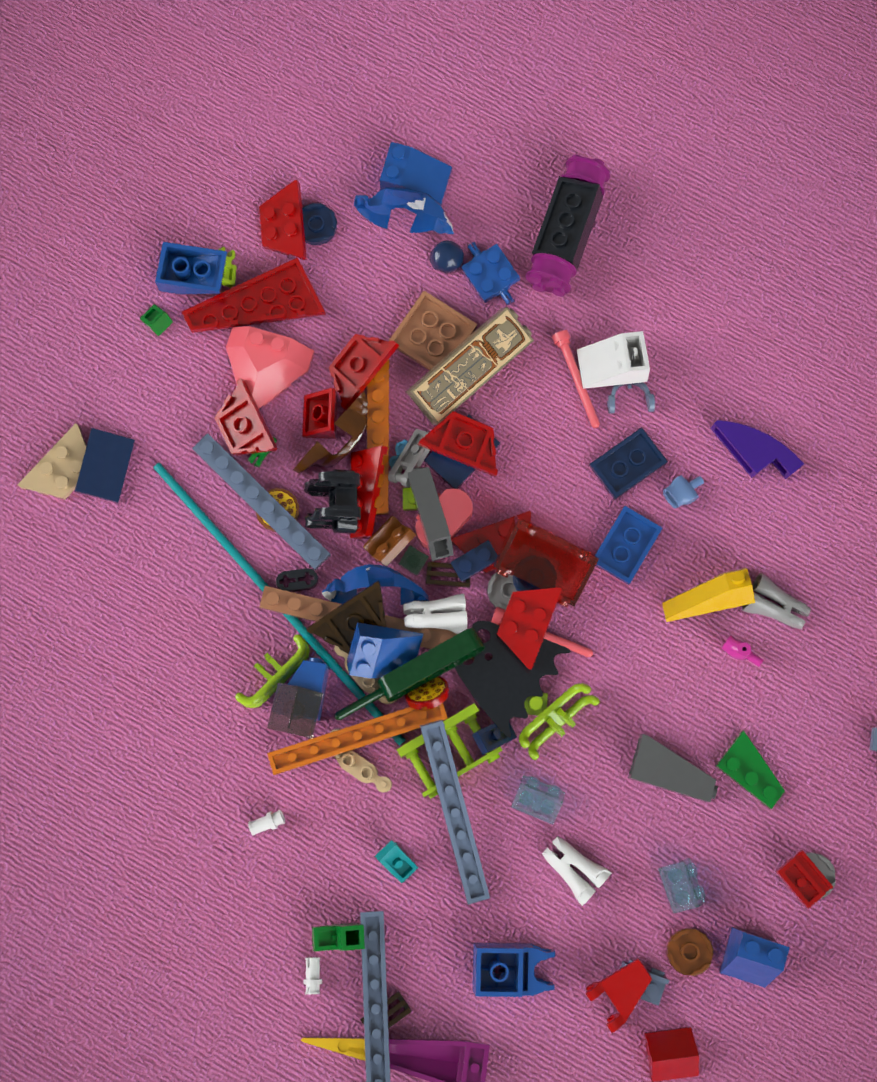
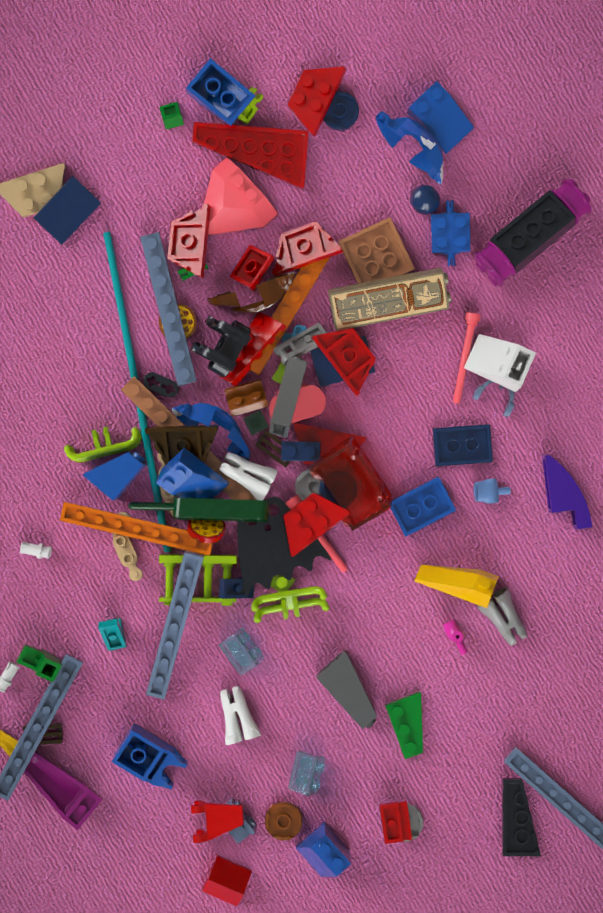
camera: 30 degrees right, 10 degrees up
clear smoke slope [267,683,323,739] -> none

